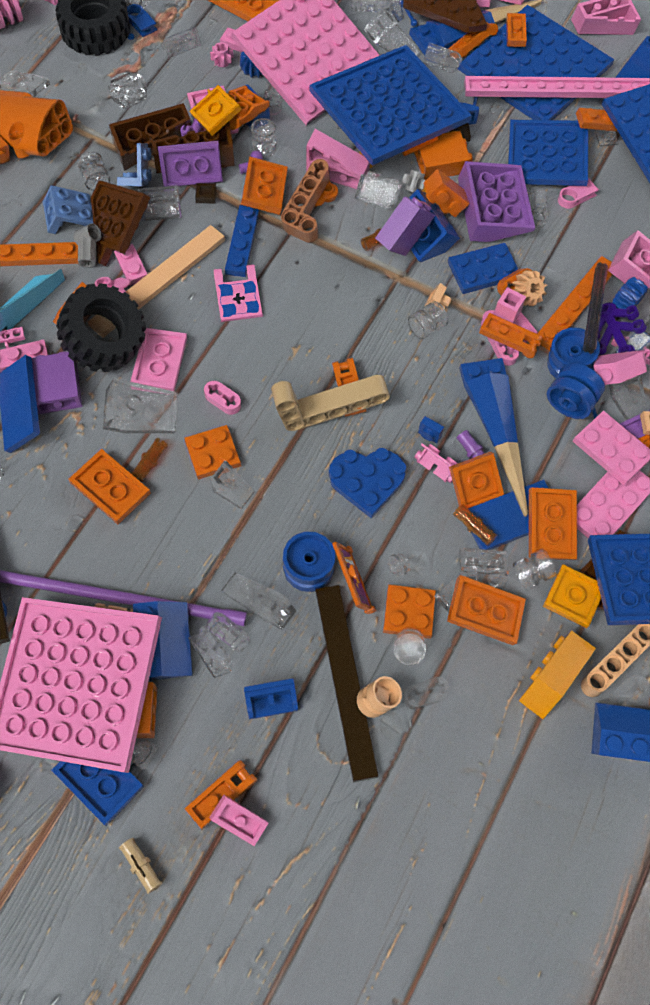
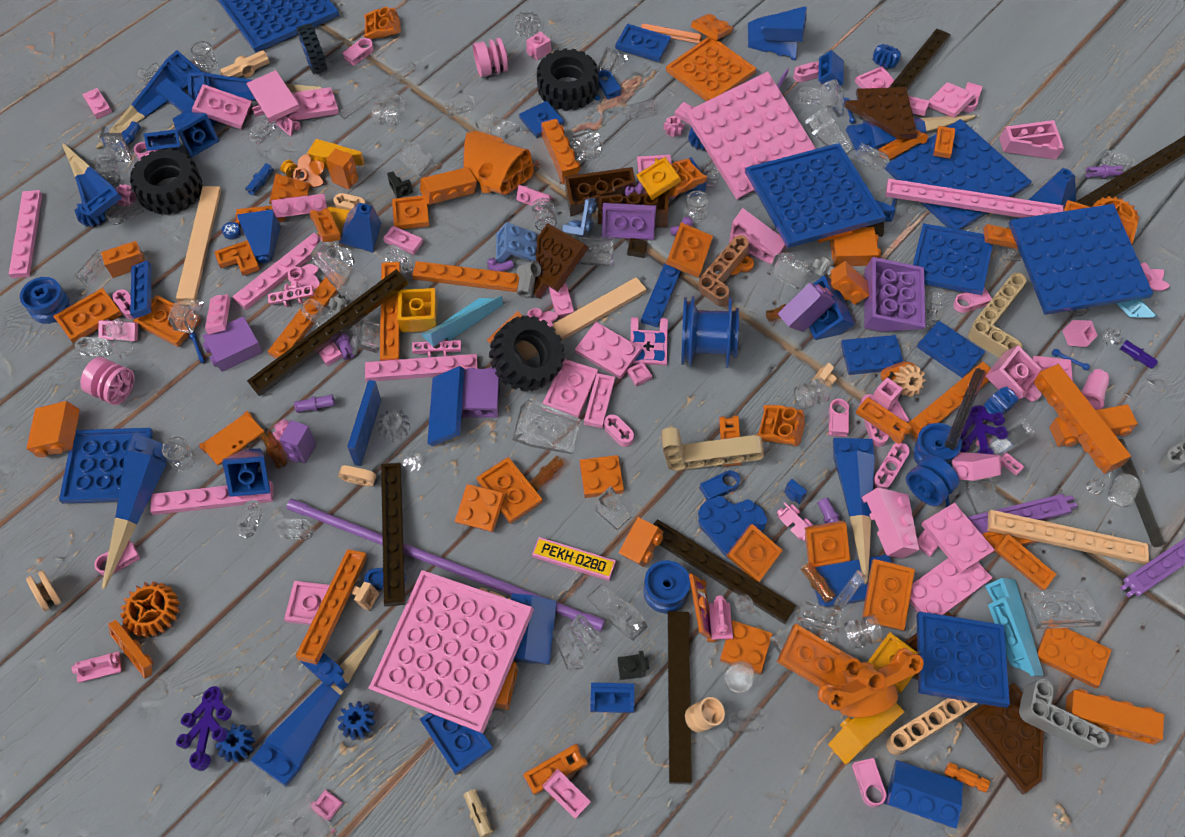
camera: 15 degrees right, 5 degrees down
none -> orange plate [454,484,505,533]
none -> medium lavender arm [487,258,514,272]
none -> bright pink hinge [516,185,553,211]
none -> blue plate [519,101,564,138]
none -> tile [532,537,616,581]
none -> orange brick [541,119,581,185]
none -> bright pink plate [575,322,642,379]
none -> bright pink plate [584,373,615,429]
none -> pearl dark grey bracket [617,651,649,680]
none -> orange brick [618,517,663,568]
none -> bright pink tile [627,362,652,386]
none -> dark brown tile [653,519,796,624]
none -> blue wheel [681,296,739,369]
none -> blue piece [699,470,740,500]
none -> bright pink hinge [709,596,733,639]
none -> orange plate [726,524,783,582]
none -> orange slope [756,405,805,447]
none -> orange piece [818,648,924,718]
none -> bright pink piece [828,399,849,437]
none -> clear piece [833,570,867,611]
none -> bright pink piece [852,758,886,807]
none -> bright pink wedge [862,487,919,559]
none -> bright pink beam [873,443,910,490]
none -> blue plate [917,321,986,378]
none -> bright pink tile [917,530,938,557]
none -> tan beam [968,273,1027,358]

